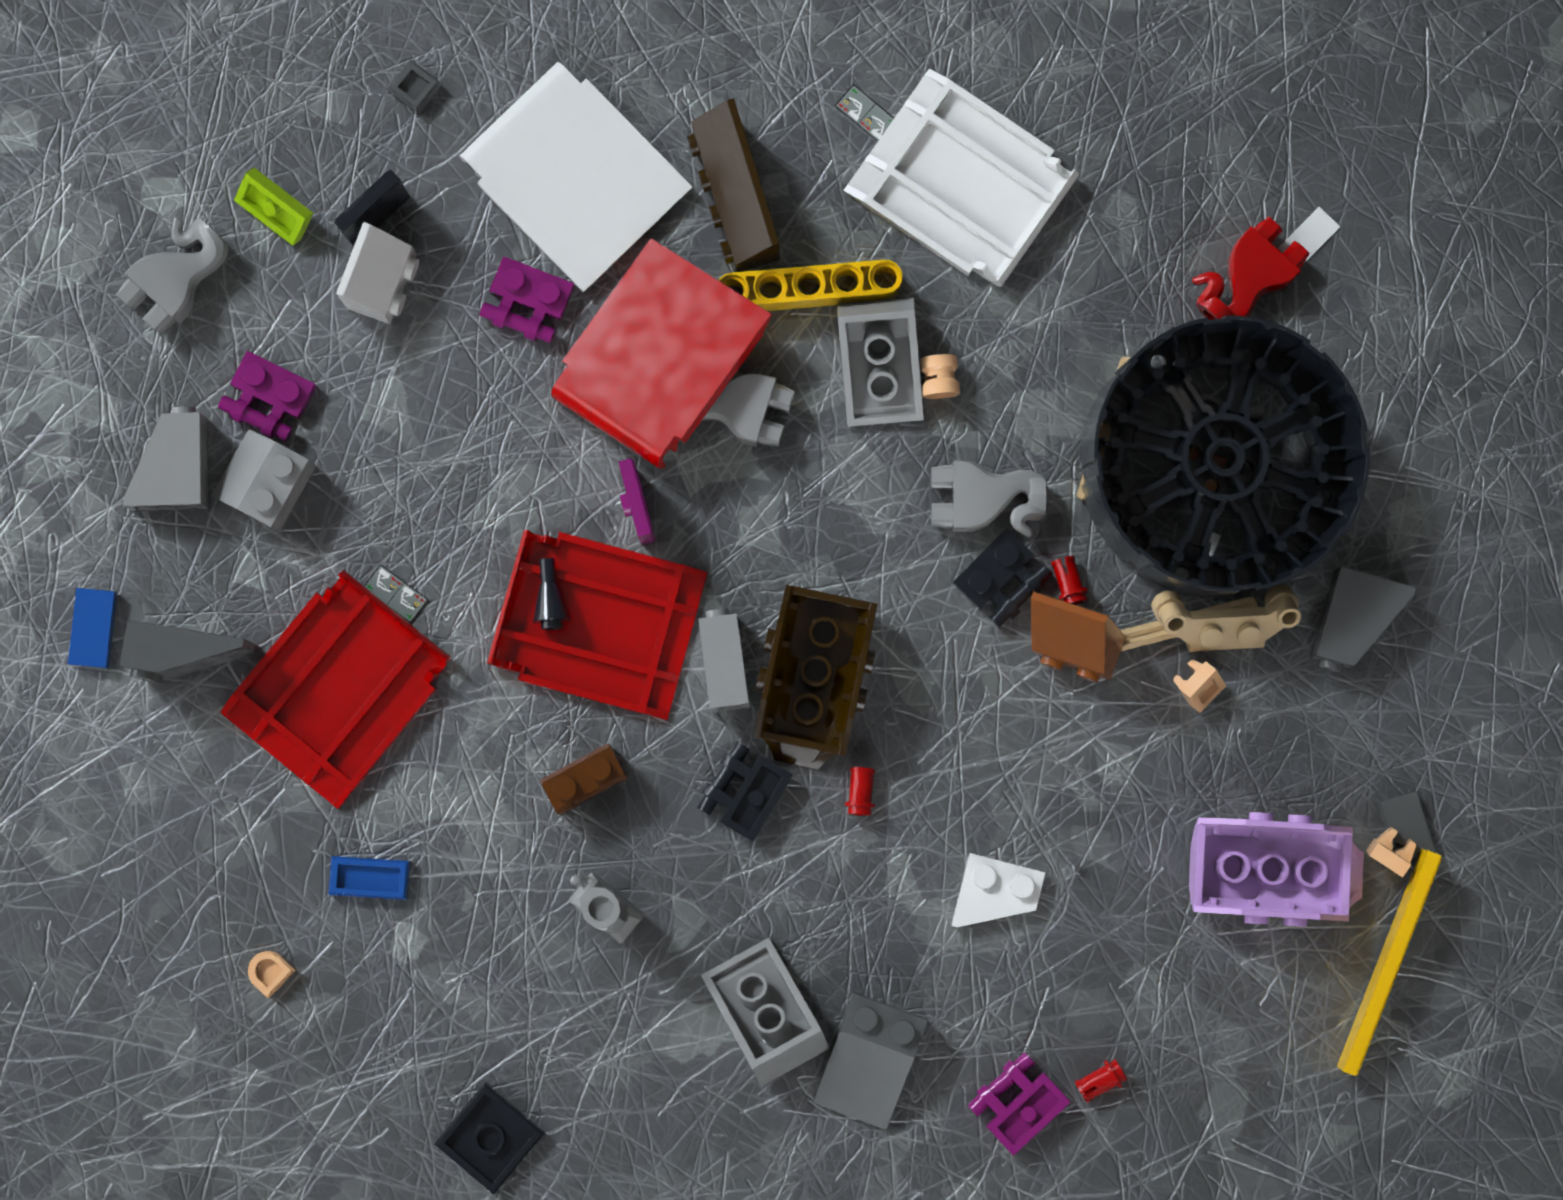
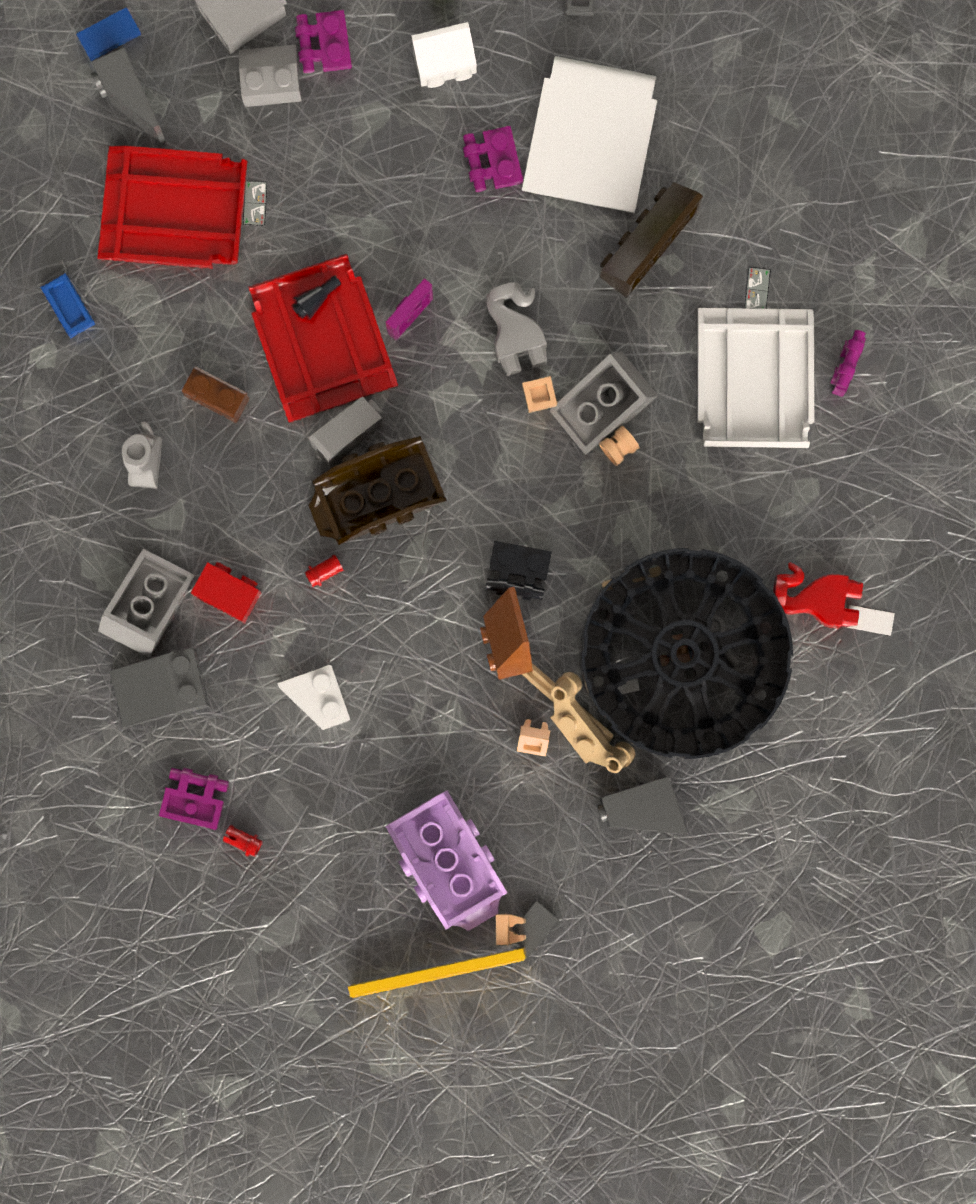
camera: 50 degrees right, 0 degrees up
black tile [334,170,410,247] -> none
piece [551,239,772,469] -> none
black plate [697,742,793,841] -> none
yellow beam [718,259,903,311] -> none
light grey hips [931,460,1047,537] -> none
red pin [1051,556,1089,605] -> none
none -> red brick [191,562,261,624]
none -> light nougat tile [522,376,557,413]
none -> magenta plate [830,330,866,397]

